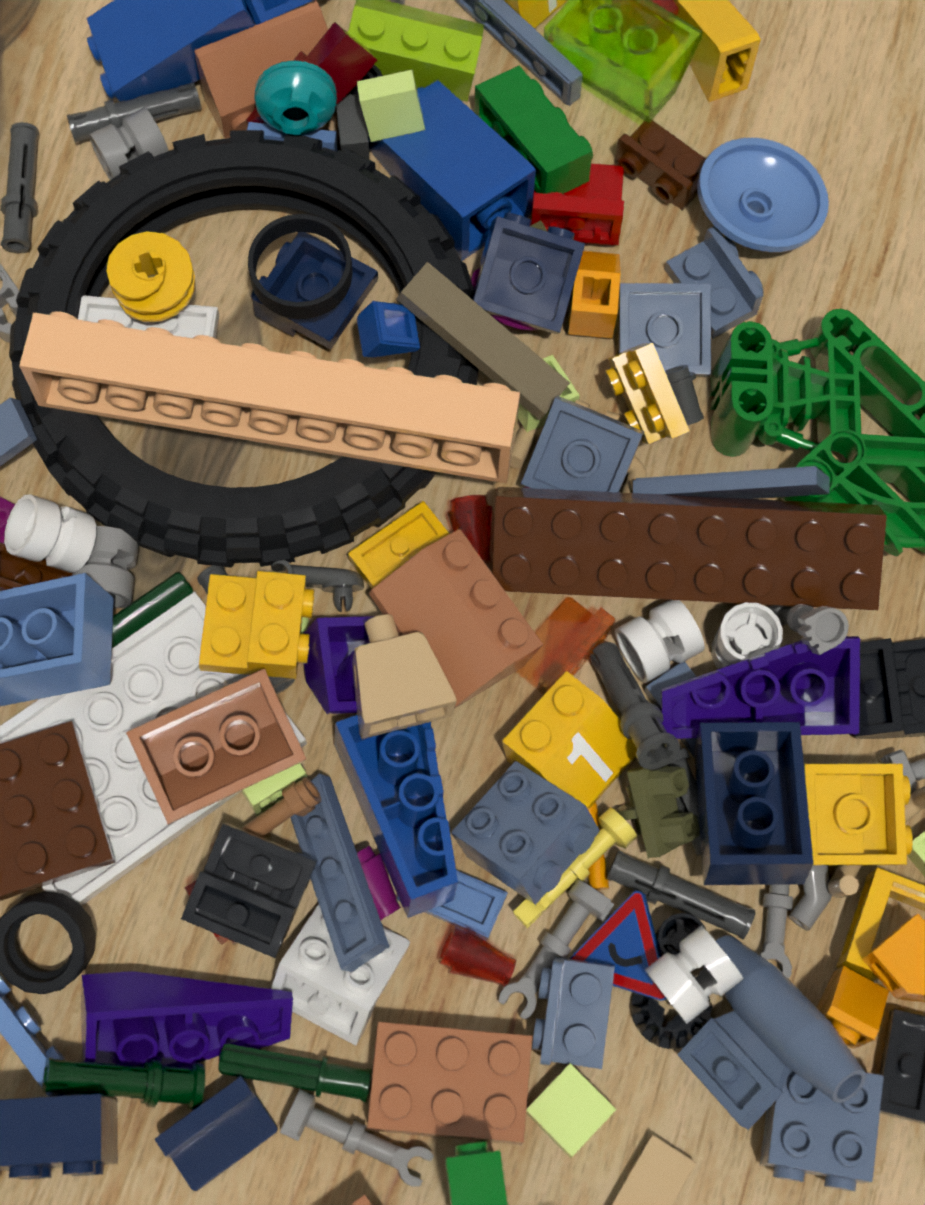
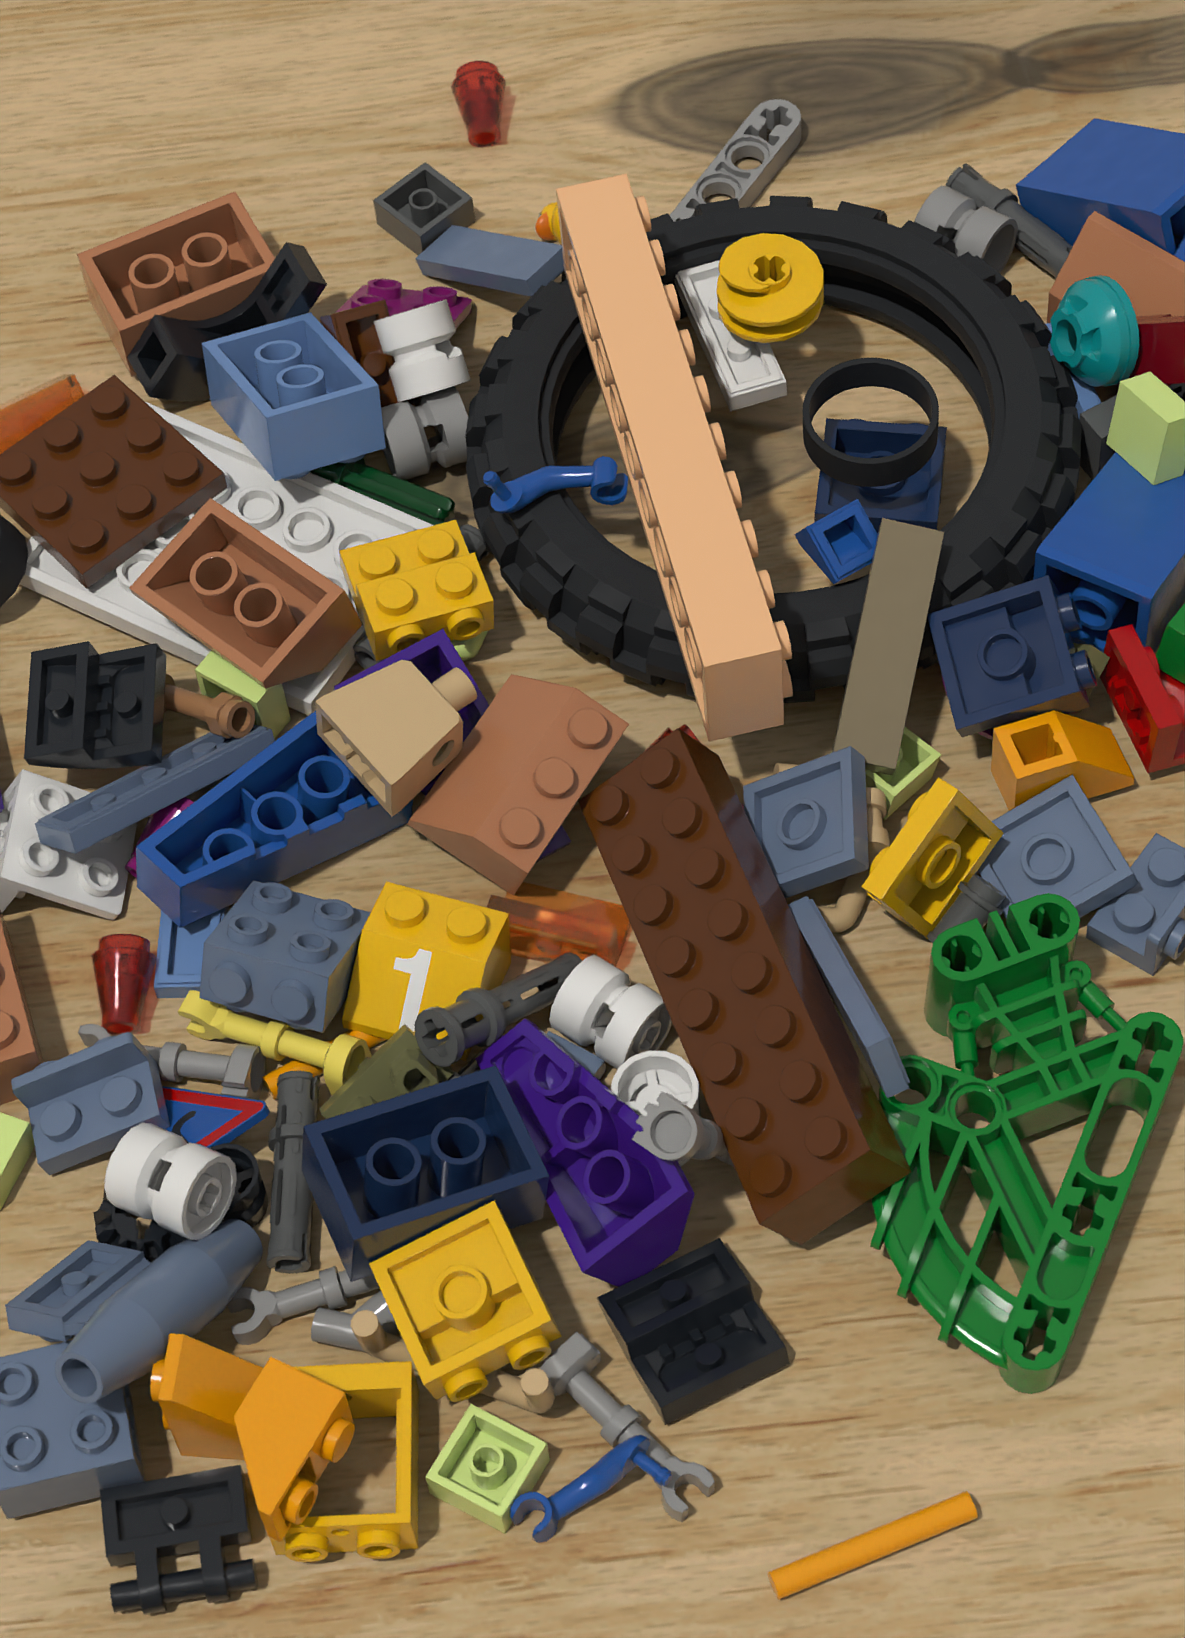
camera: 75 degrees right, 15 degrees down
dark grey pin [1,122,39,253] -> none
dark grey piece [271,560,364,612] -> none
yellow plate [348,501,450,589] -> none
none -> blue piece [483,456,628,514]

